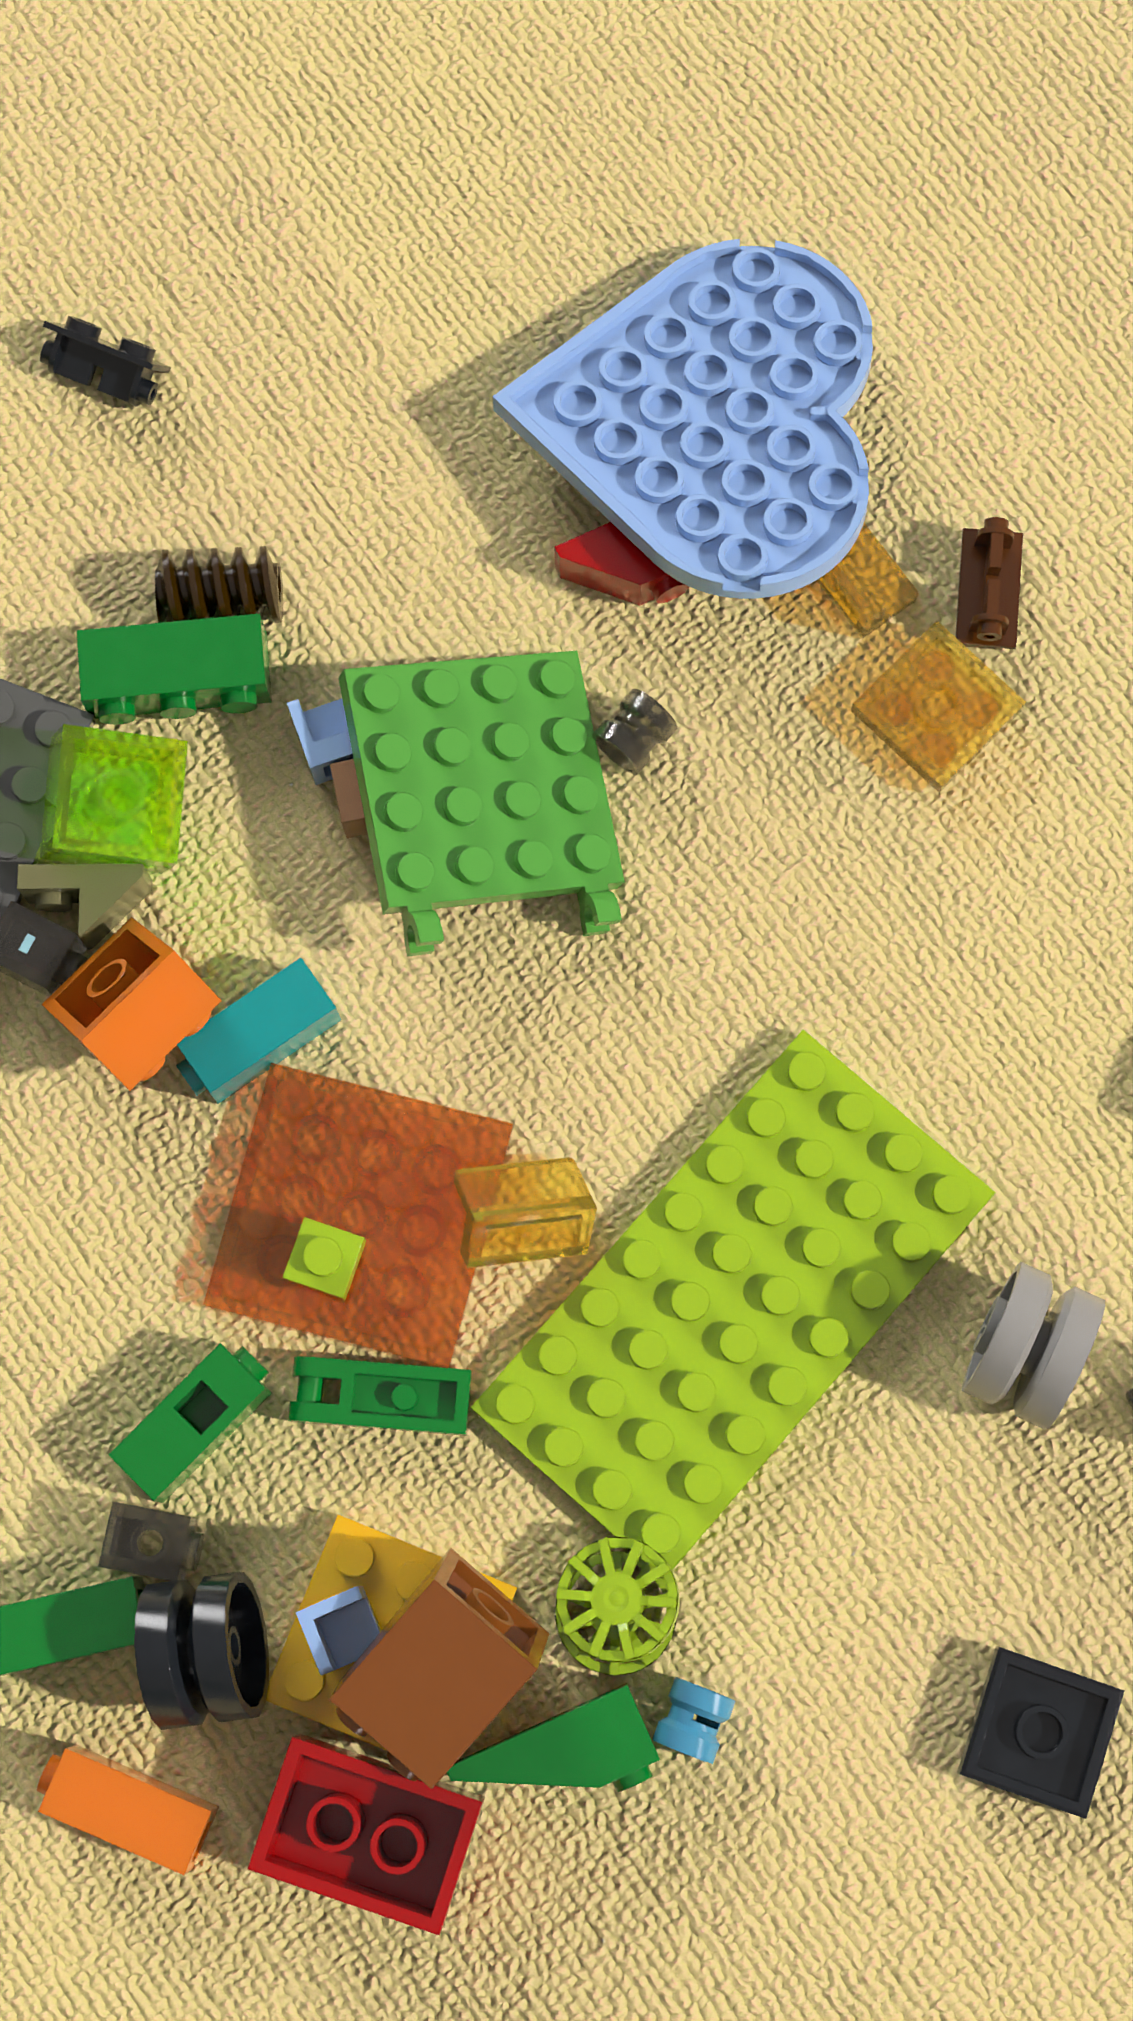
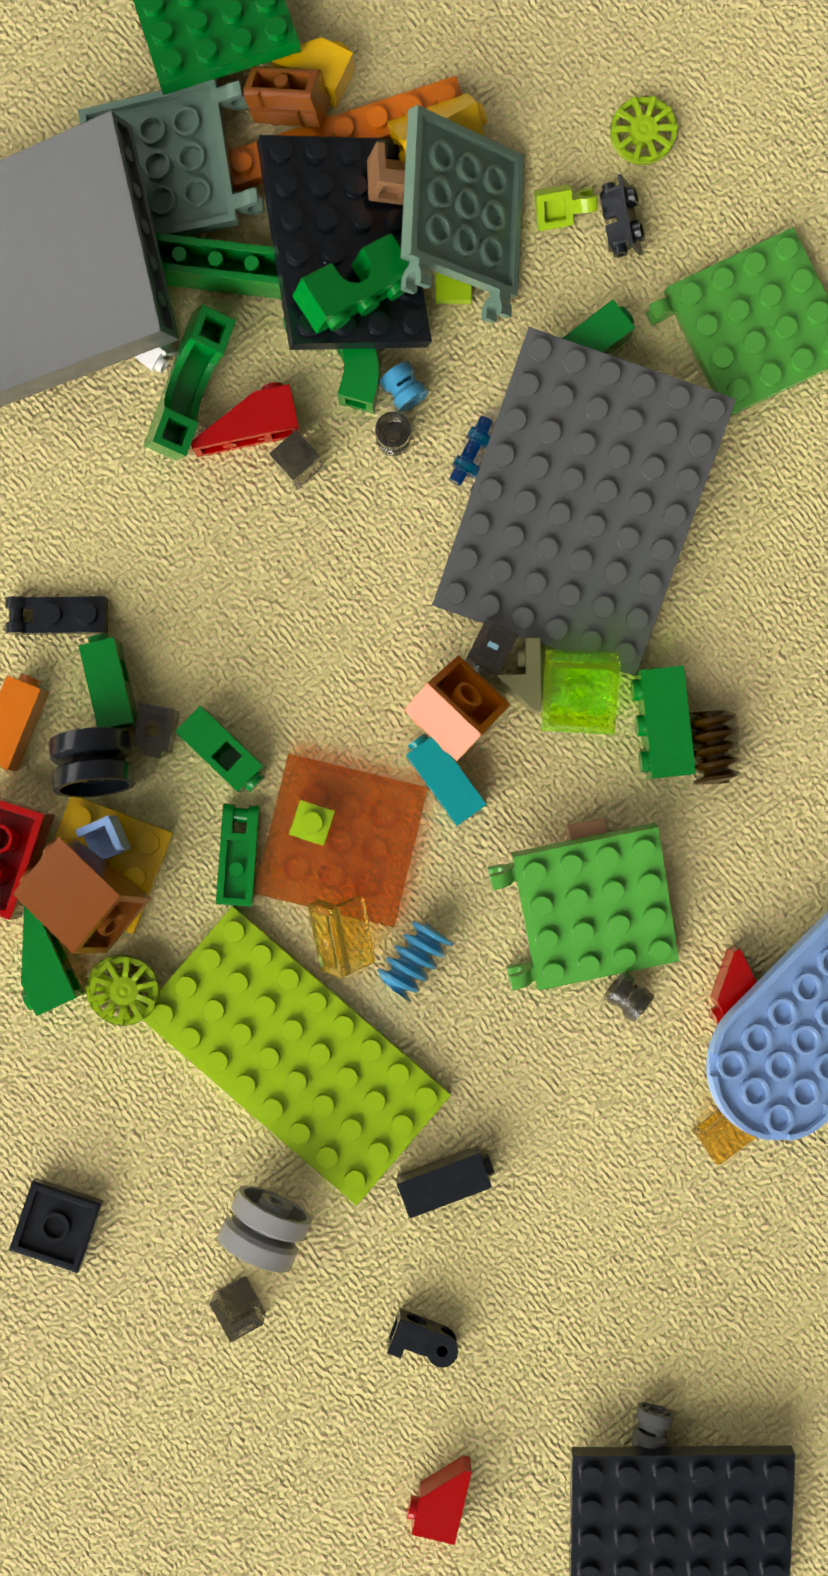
camera: 85 degrees right, 10 degrees up
light blue panel [287,698,353,785] -> none
dark azure wheel [652,1677,736,1764] -> none
clear yellow plate [851,621,1026,793] -> none
reddish brown hinge [955,517,1023,649] -> none
none -> dark azure piece [377,921,454,1002]
none -> black brick [397,1145,495,1219]

